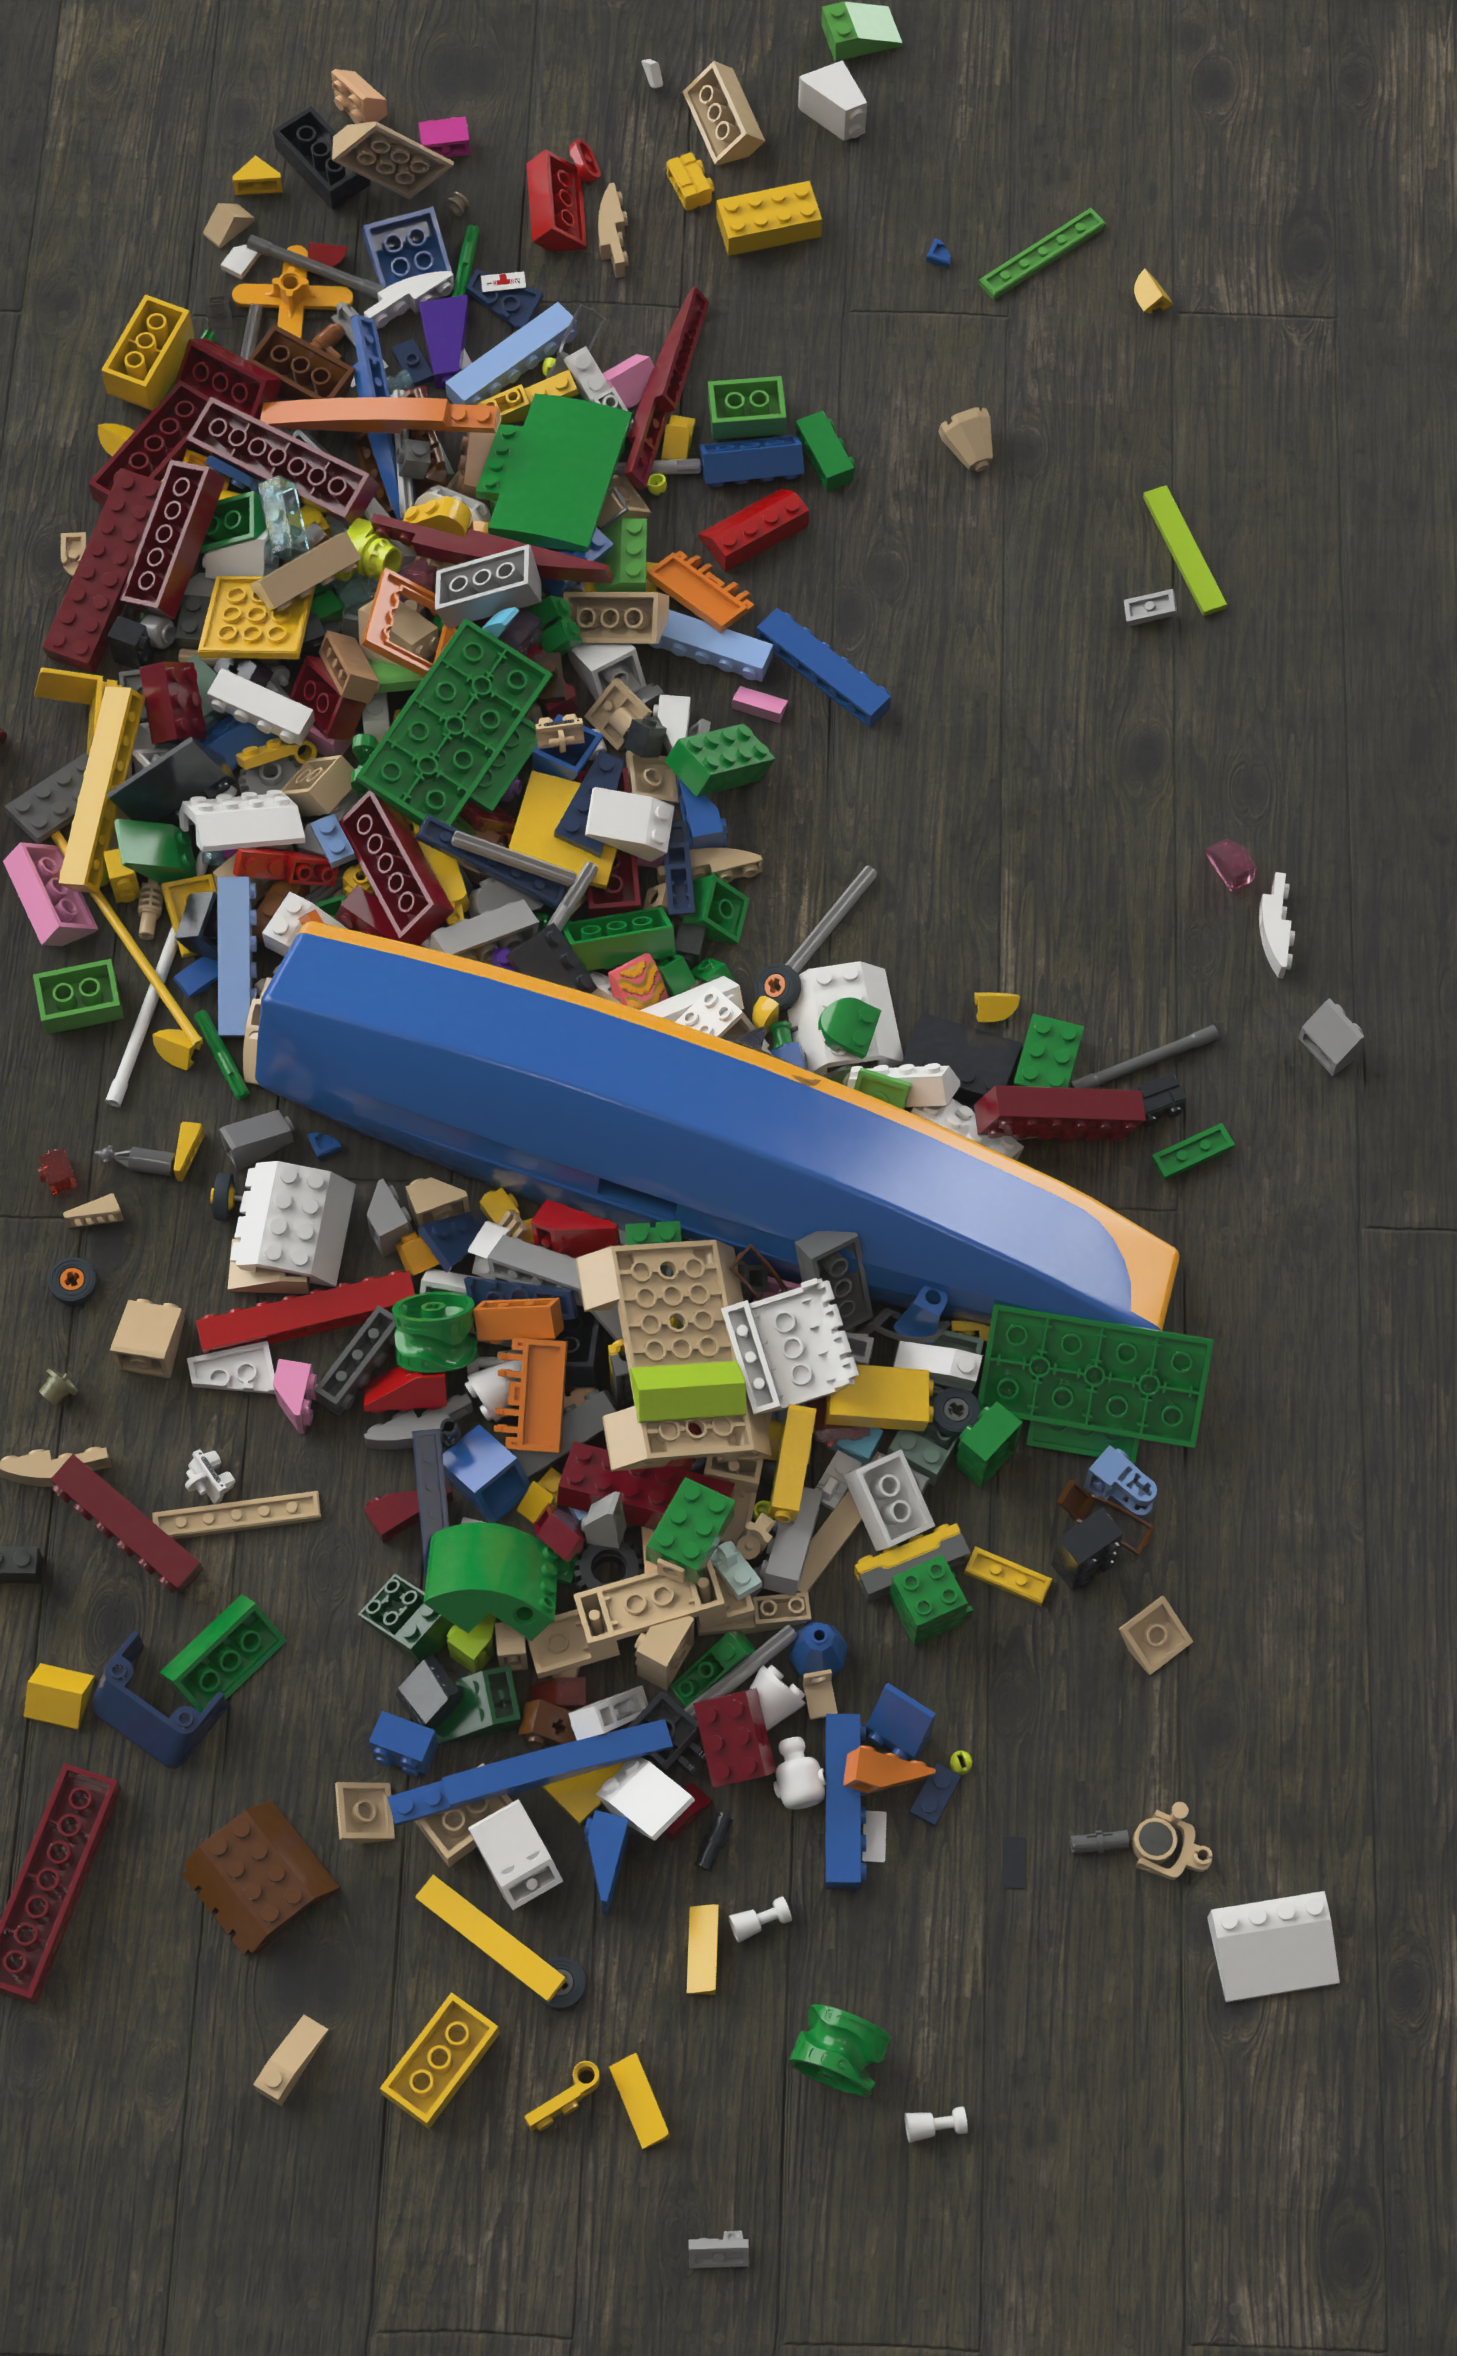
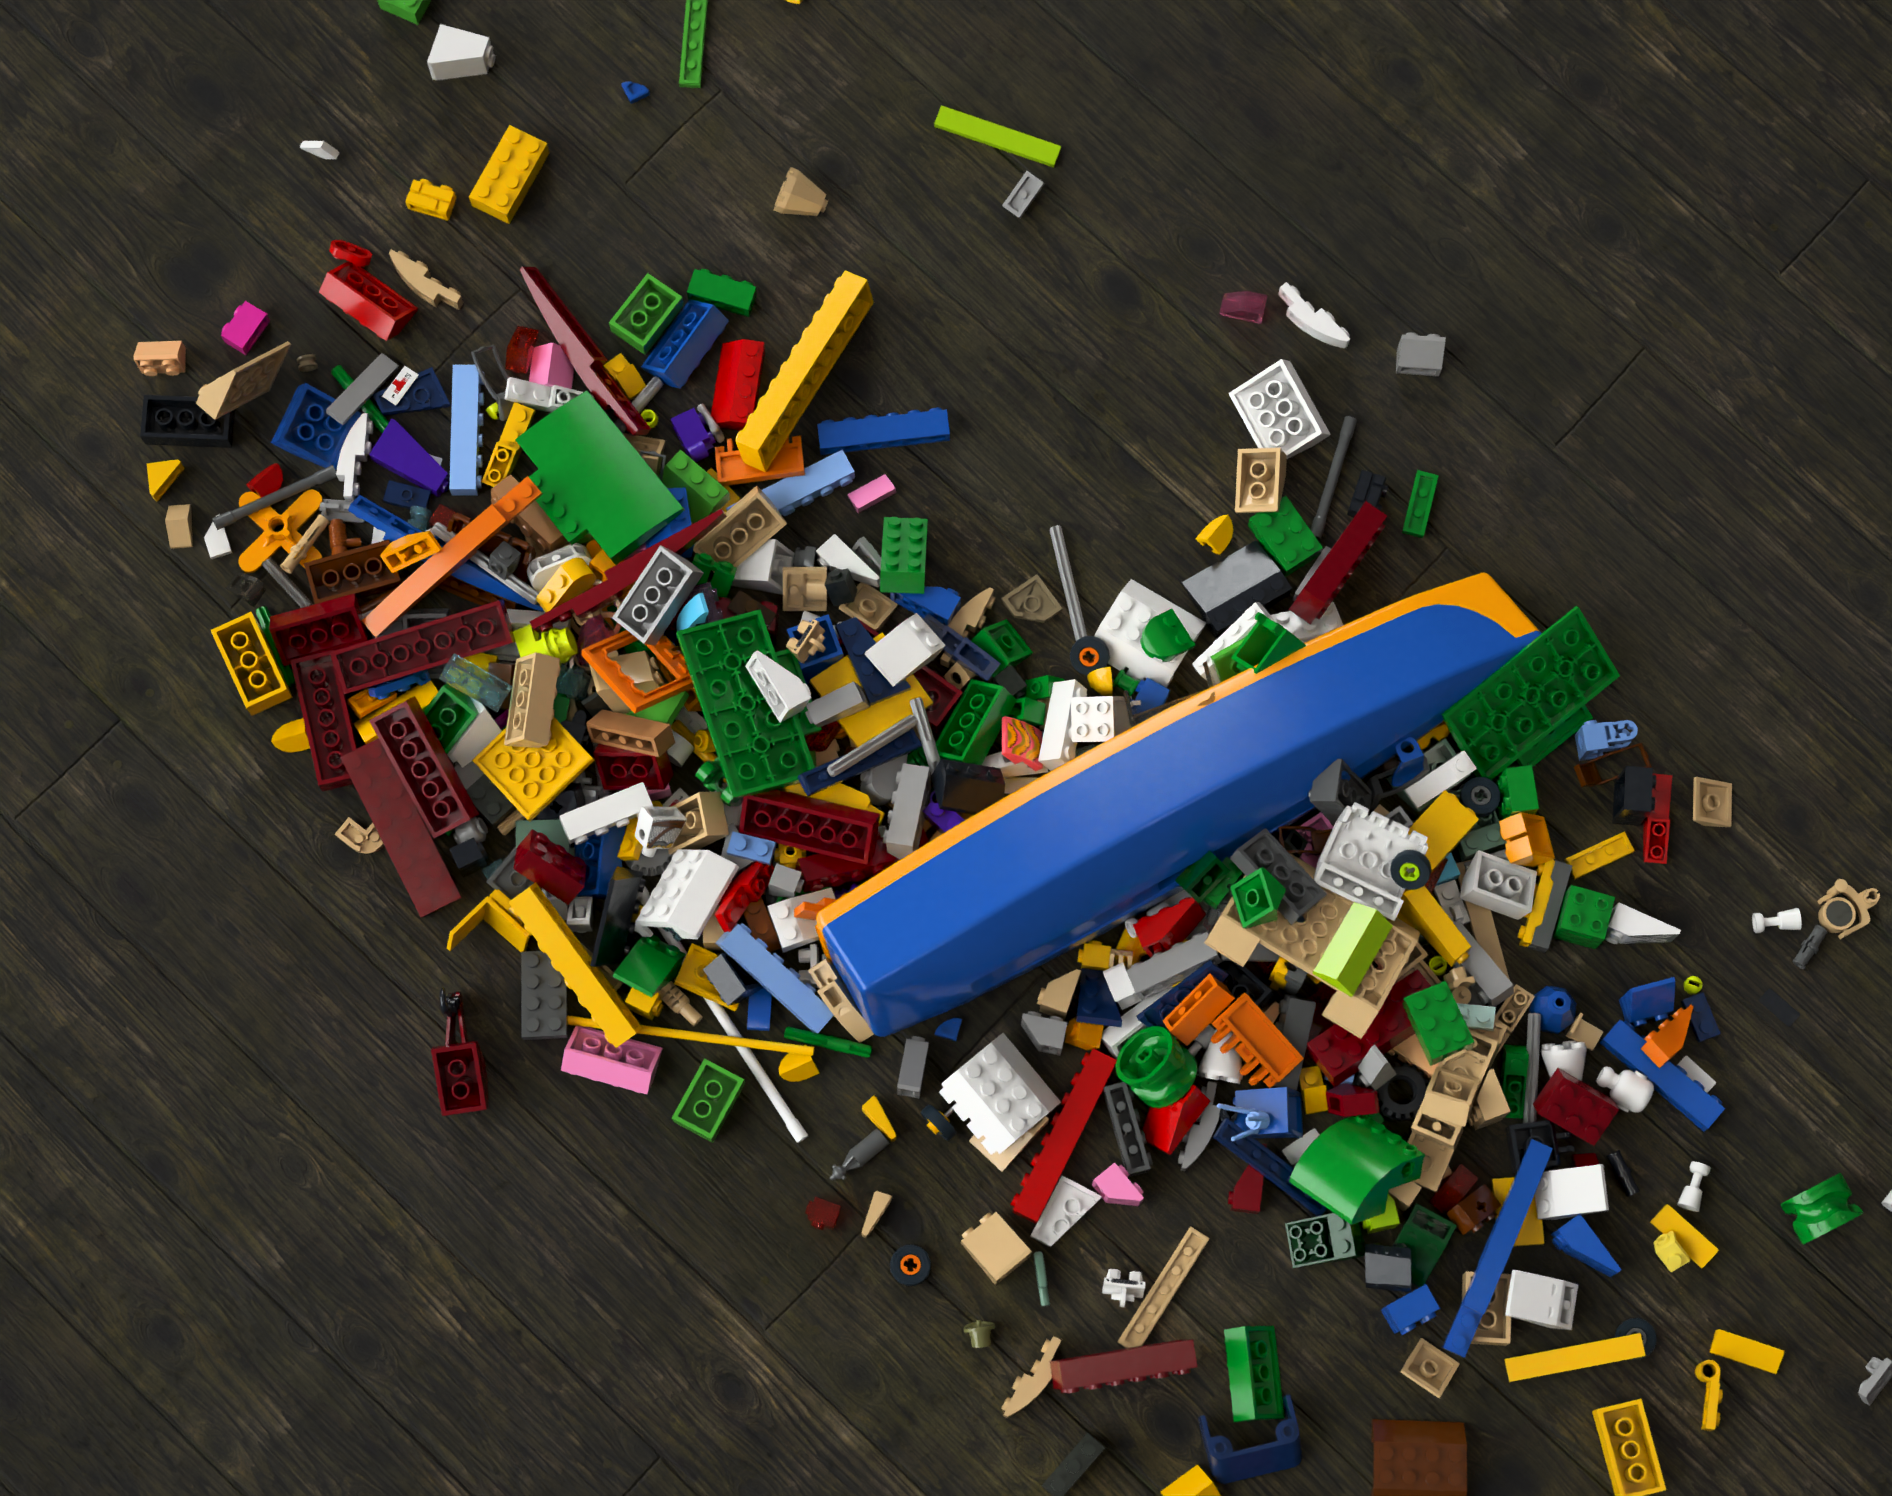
camera: 50 degrees left, 10 degrees up
white slope [568,1686,649,1740] -> none
tan slope [683,61,765,165] -> none
none -> tan pin [280,514,330,574]
none -> light grey tile [326,353,399,425]
none -> light orange slope [380,531,442,573]
none -> clear red arch [505,326,539,373]
none -> white torso [635,806,687,857]
none -> dark purple hinge [671,408,716,462]
none -> light grey piece [697,404,724,443]
none -> yellow brick [736,270,874,472]
none -> white slope [746,650,811,723]
none -> light grey slope [769,863,805,898]
none -> light grey slope [805,681,870,727]
none -> dark tan plate [1001,574,1063,623]
none -> sand green piece [1034,1251,1050,1307]
none -> dark green brick [1175,851,1230,903]
none -> light blue plant [1217,1104,1270,1141]
none -> white slope [1228,359,1331,459]
none -> dark grey slope [1230,828,1327,925]
none -> green slope [1230,867,1286,929]
none -> green container [1231,612,1307,674]
none -> tan slope [1235,448,1287,513]
none -> black bush [1390,850,1432,890]
none -> tan slope [1421,1067,1480,1127]
none -> light orange piece [1499,812,1555,867]
none -> white slope [1605,902,1681,944]
none -> red slope [1643,774,1672,864]
none -> light yellow bracket [1654,1231,1690,1272]
none -> white piece [1752,908,1802,933]

